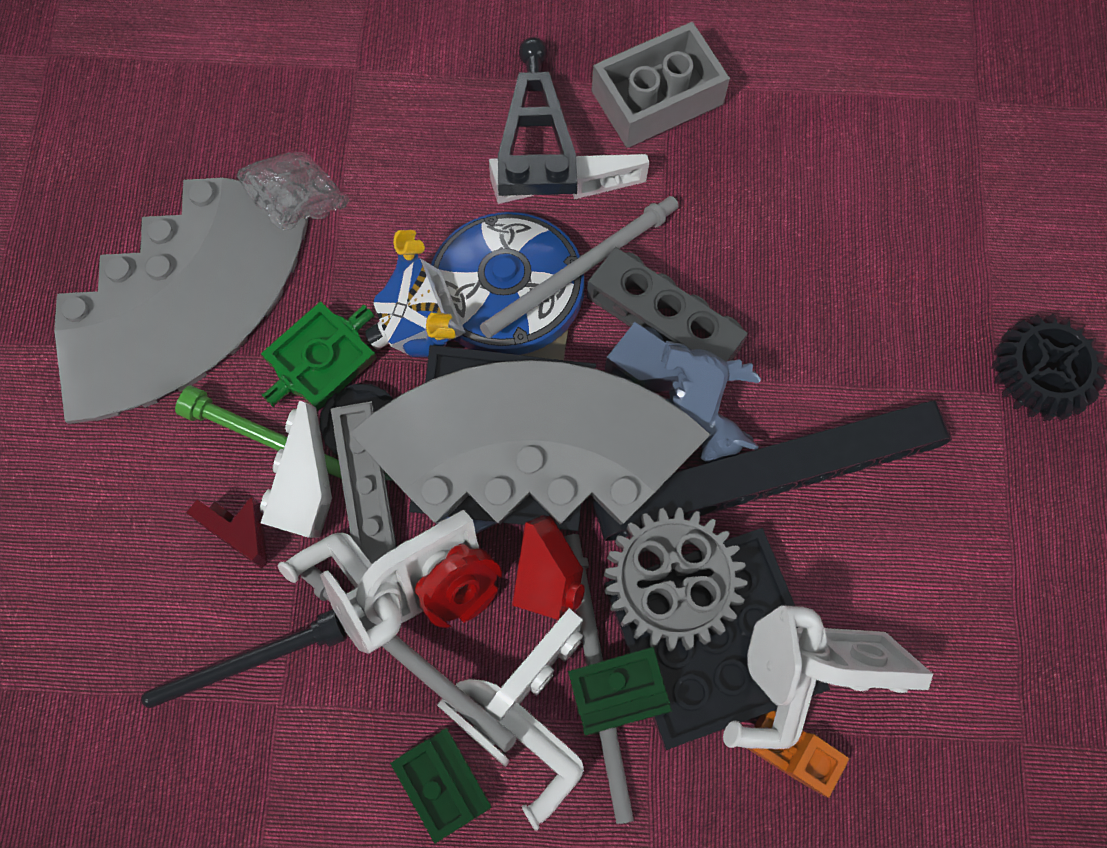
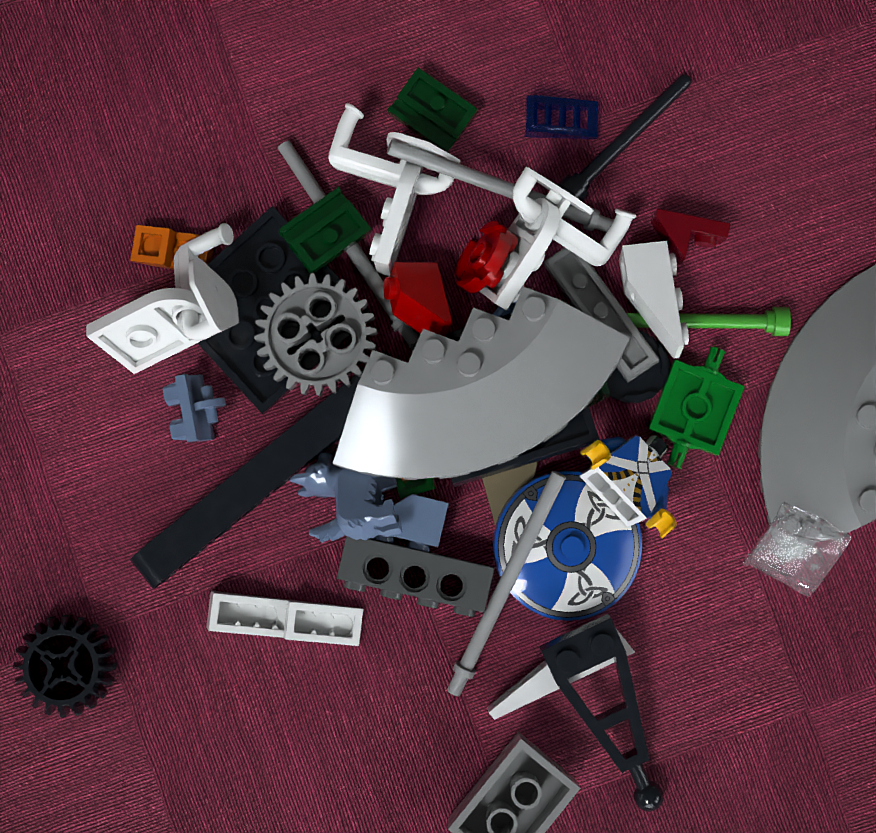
camera: 155 degrees right, 15 degrees up
none -> sand blue hips [163,374,226,443]
none -> white slope [206,591,363,646]
none -> clear blue slope [524,95,598,139]

